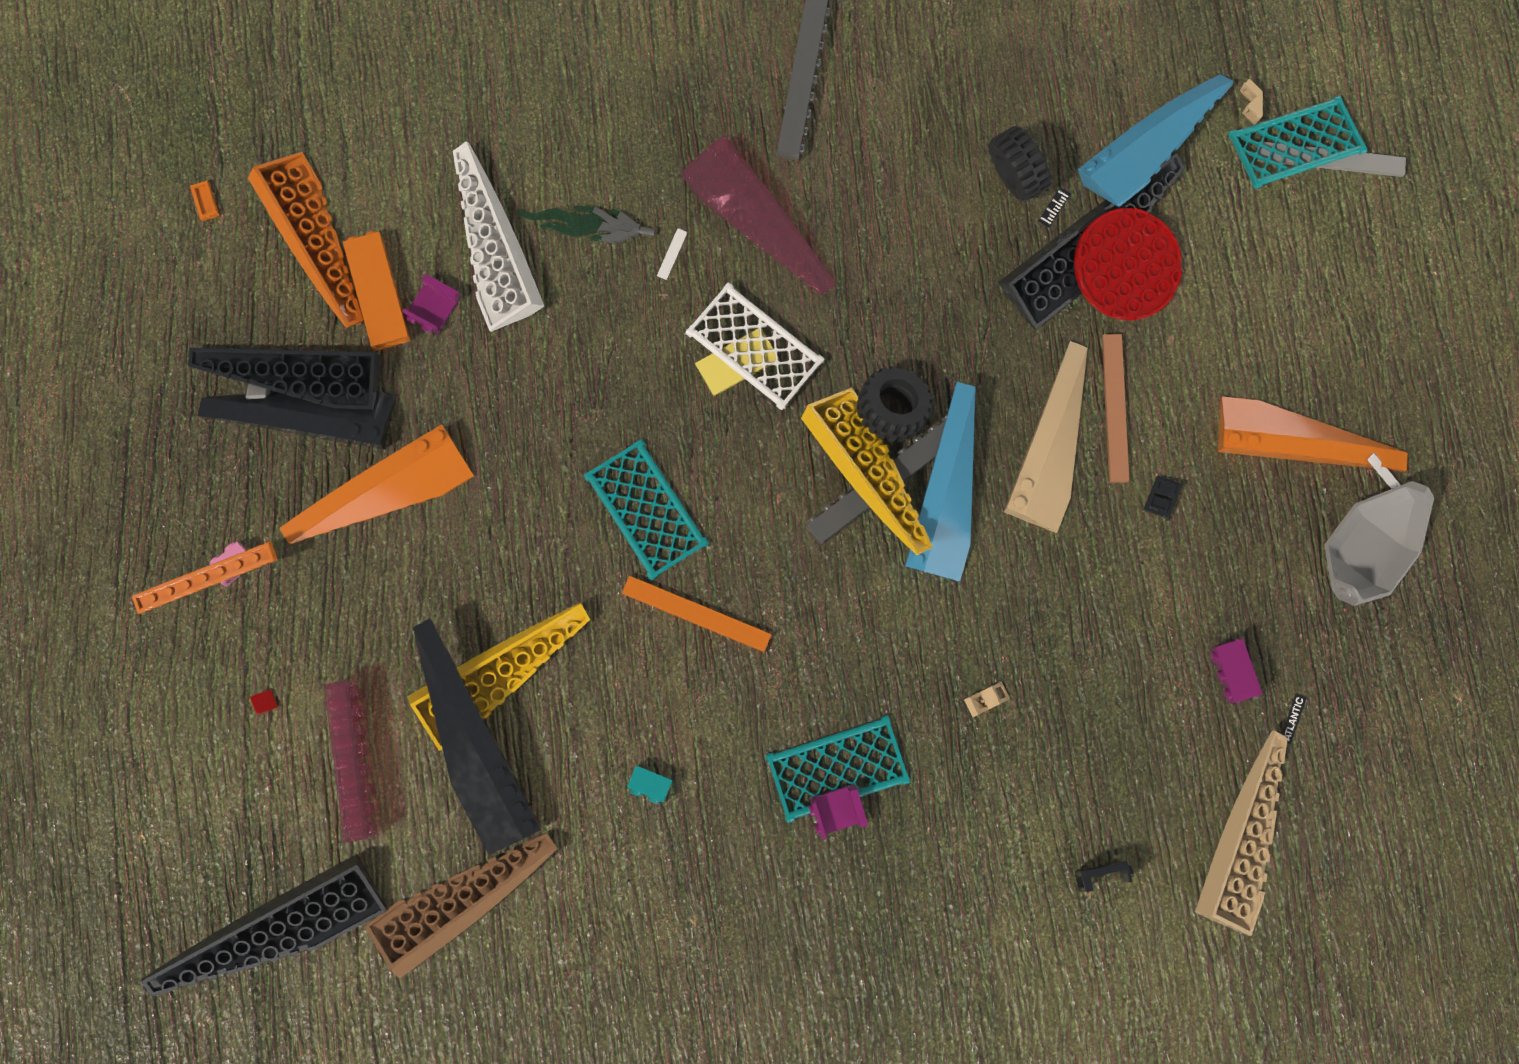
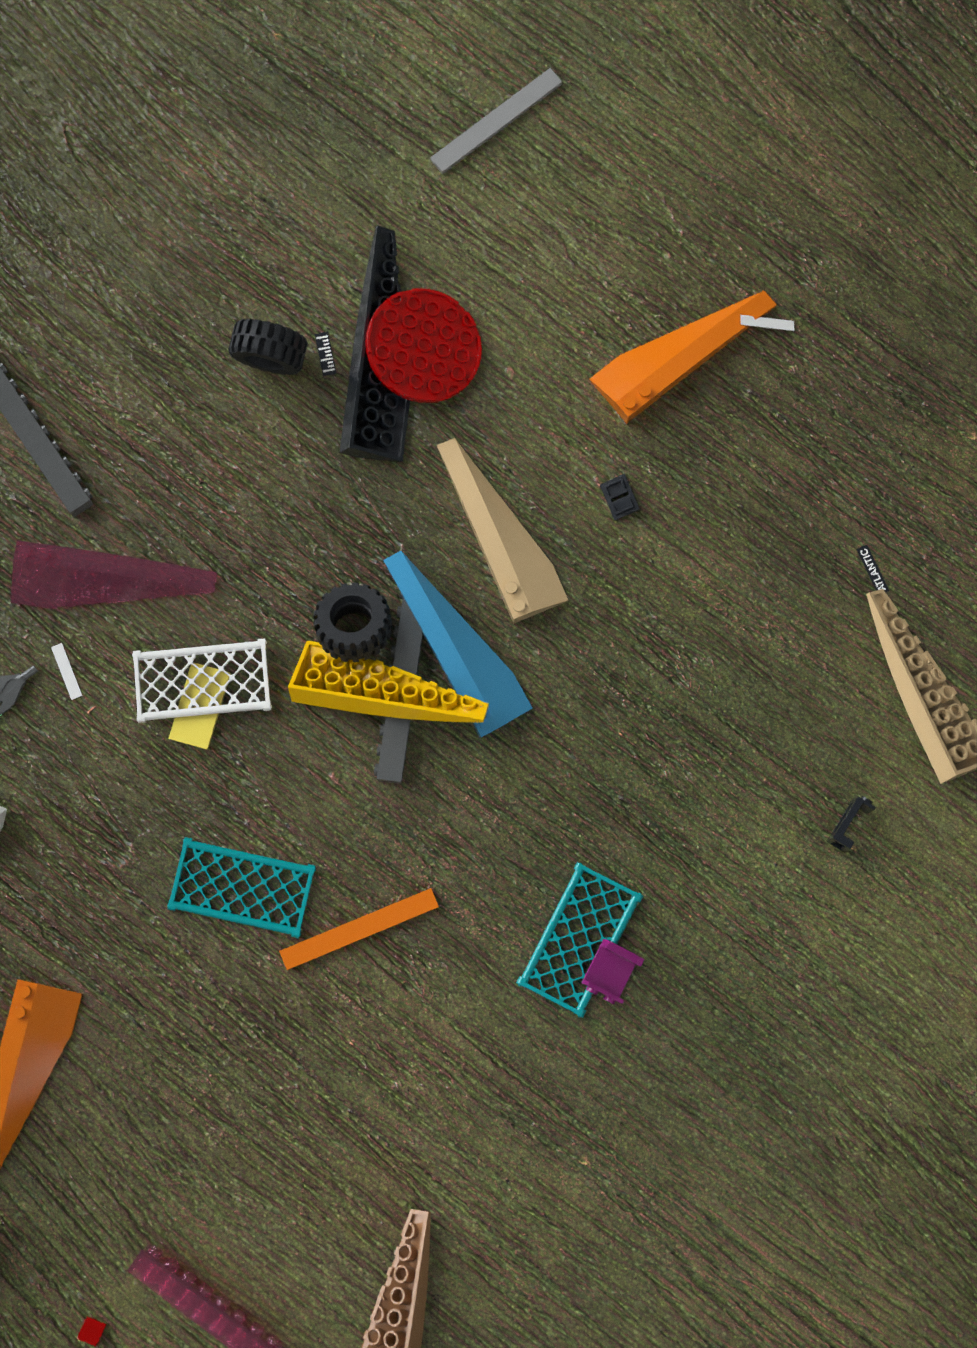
camera: 40 degrees left, 0 degrees up
yellow wedge [407,603,590,751] -> none
black wedge [413,618,541,855] -> none
teal brick [627,766,673,805] -> none
tan slope [964,682,1010,717] -> none
dark azure wedge [1078,74,1233,207] -> none
nougat tile [1102,334,1129,483] -> none
magenta slope [1210,638,1263,704] -> none
teal door [1228,96,1367,189] -> none
tan slope [1240,79,1263,125] -> none
light grey panel [1324,481,1434,606] -> none

